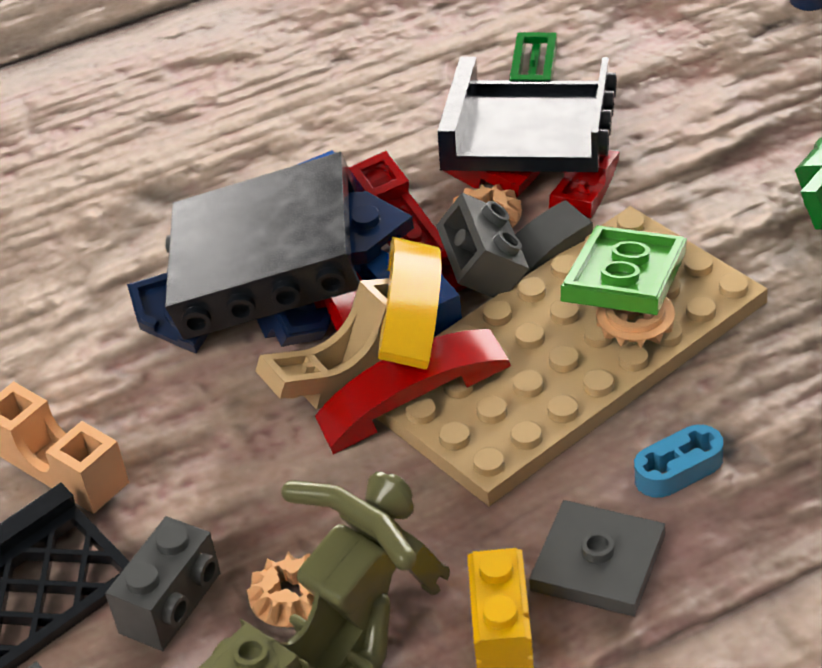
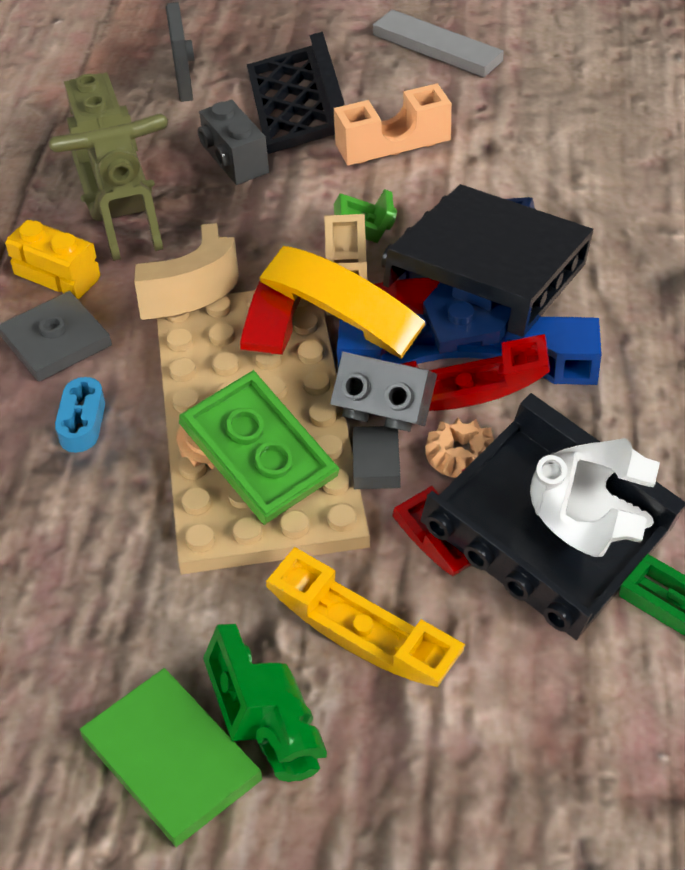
camera: 120 degrees right, 5 degrees up
light nougat gear [247,552,314,627] -> none
none -> tan arch [134,223,239,320]
none -> yellow slope [266,547,465,687]
none -> bright green bracket [334,189,397,243]
none -> white piece [530,438,660,557]

